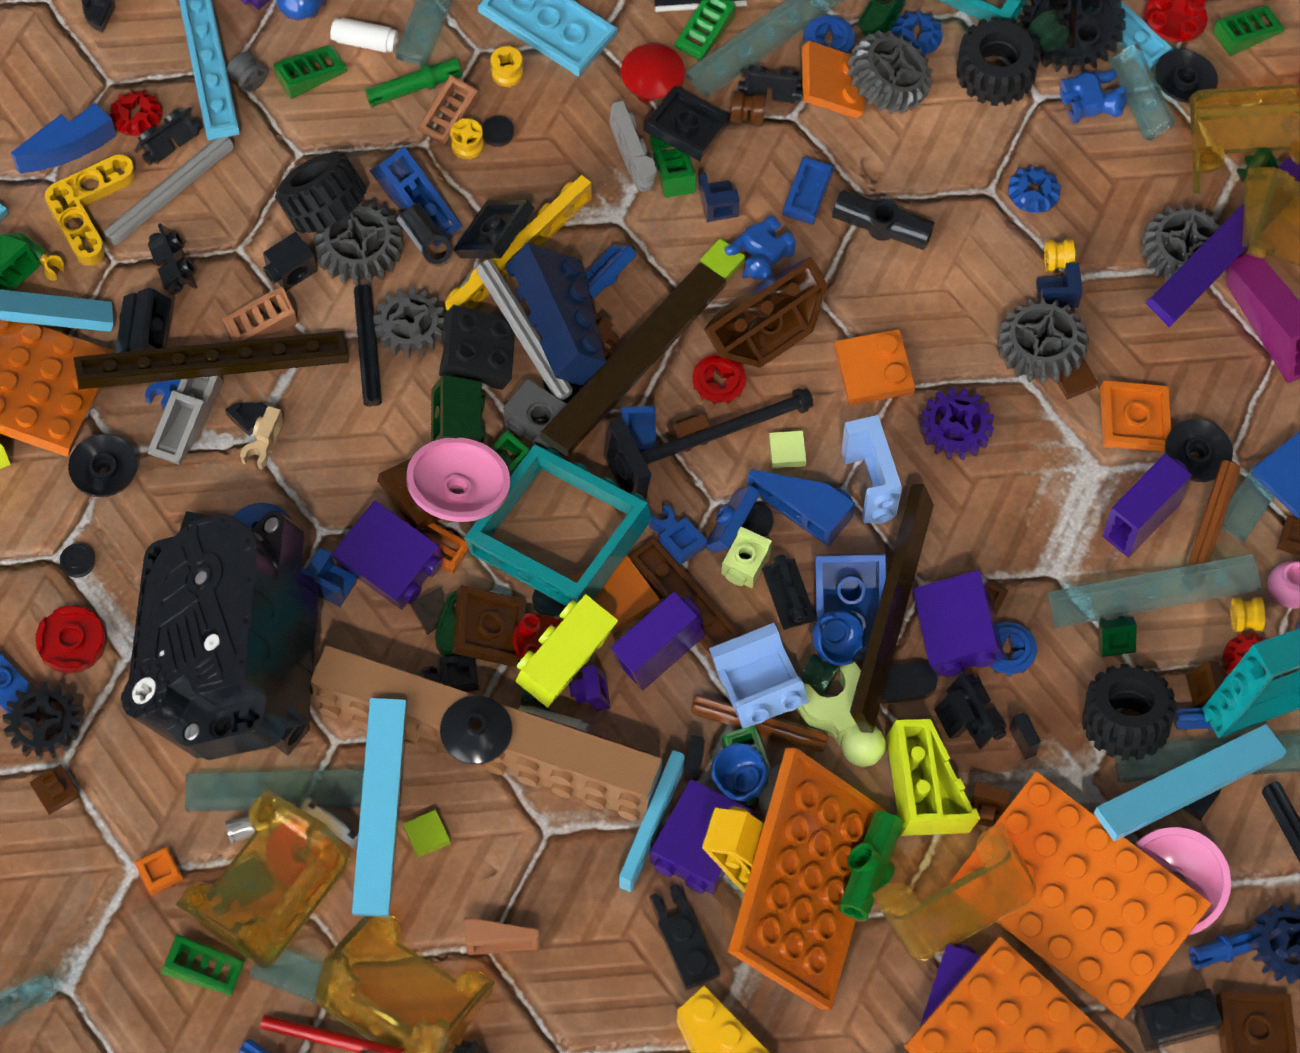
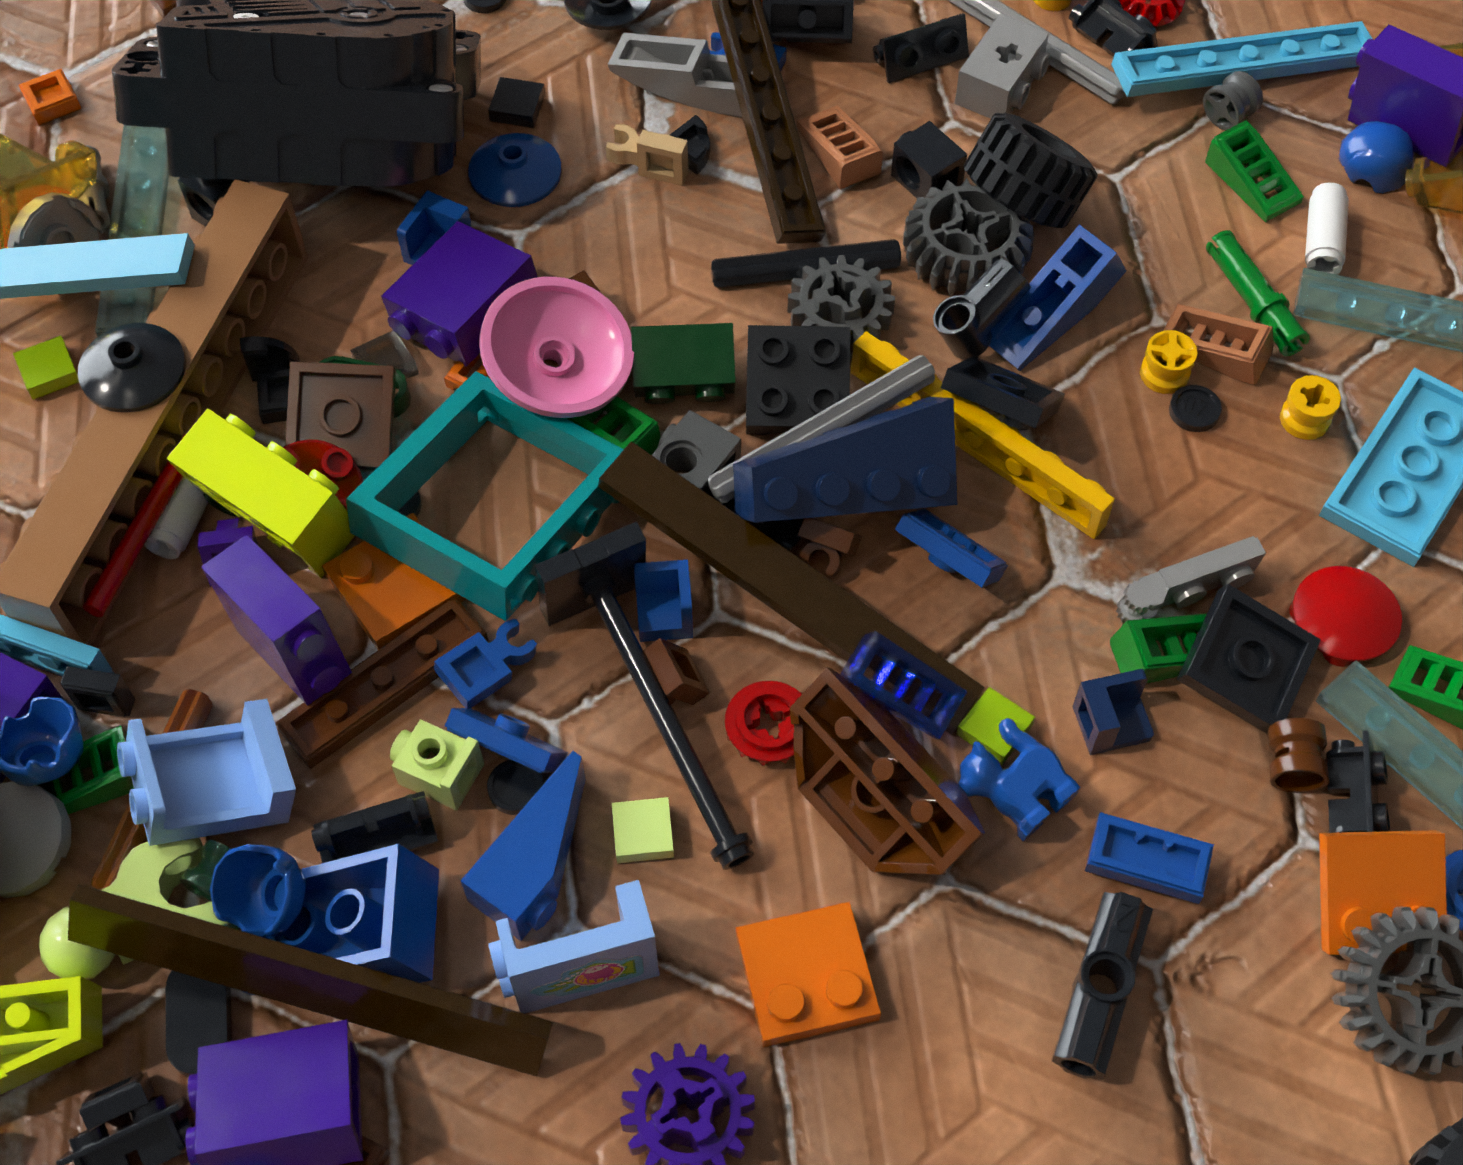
camera: 90 degrees right, 5 degrees down
none -> clear blue slope [840,631,967,740]
none -> light grey brick [955,13,1051,119]

